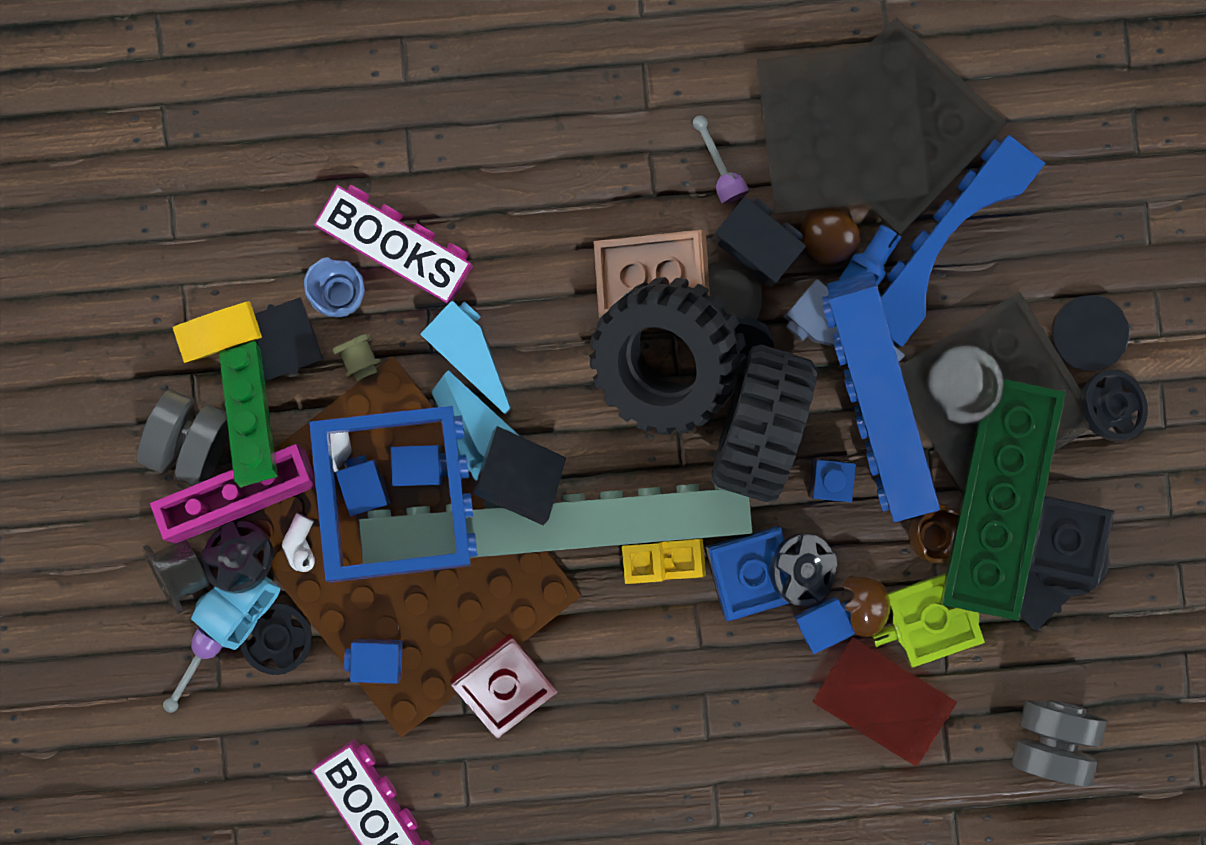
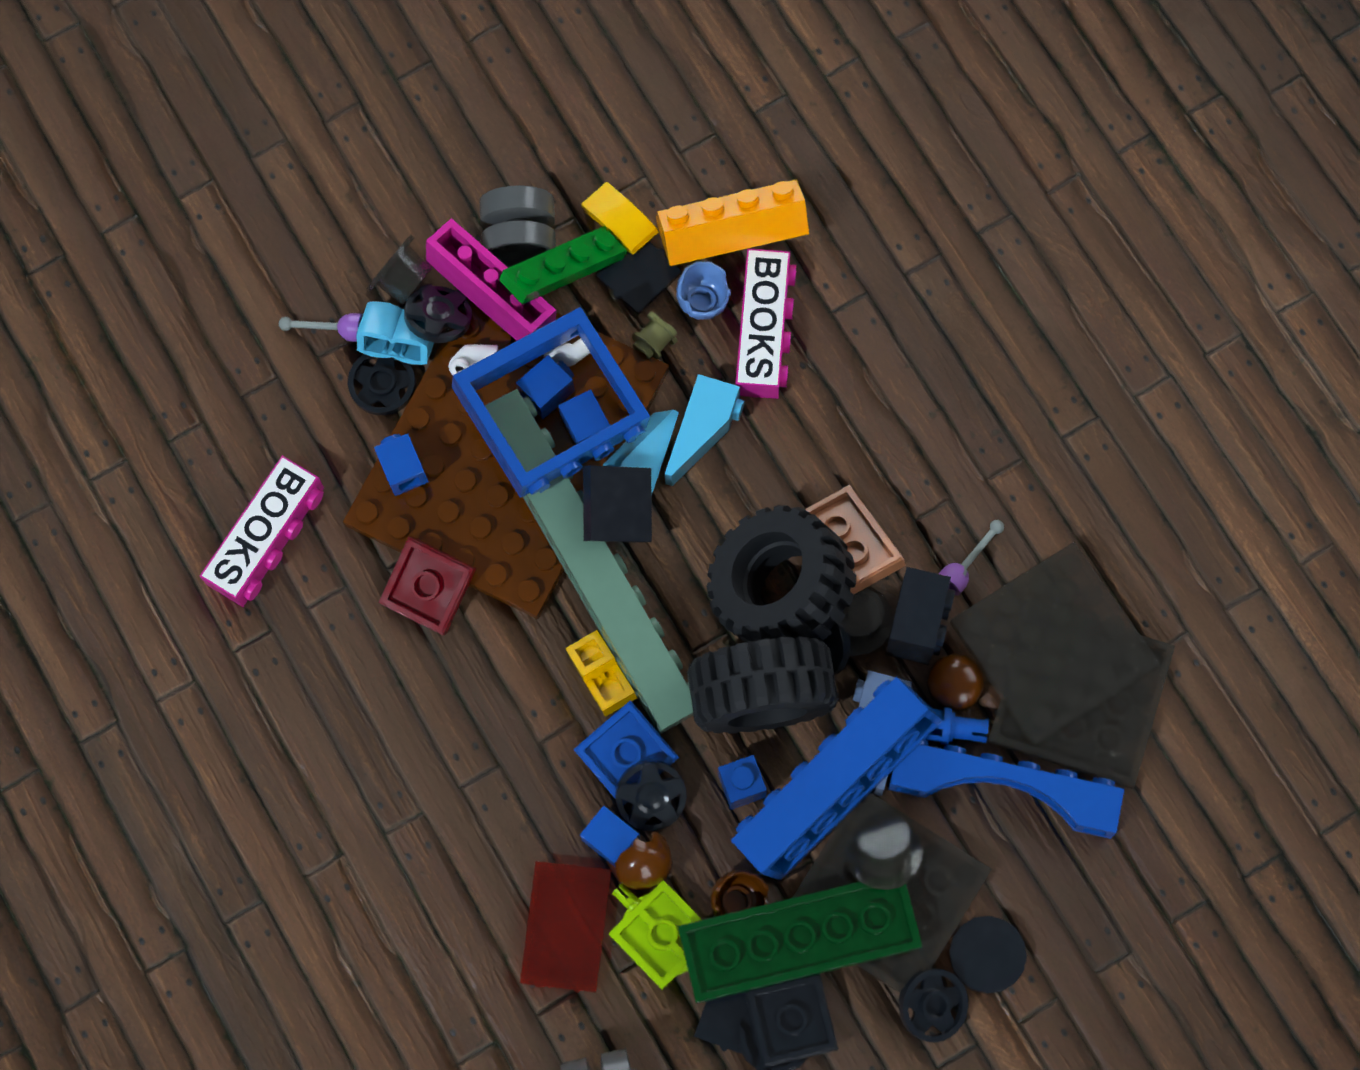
camera: 70 degrees right, 15 degrees down
none -> light orange slope [656,179,809,266]

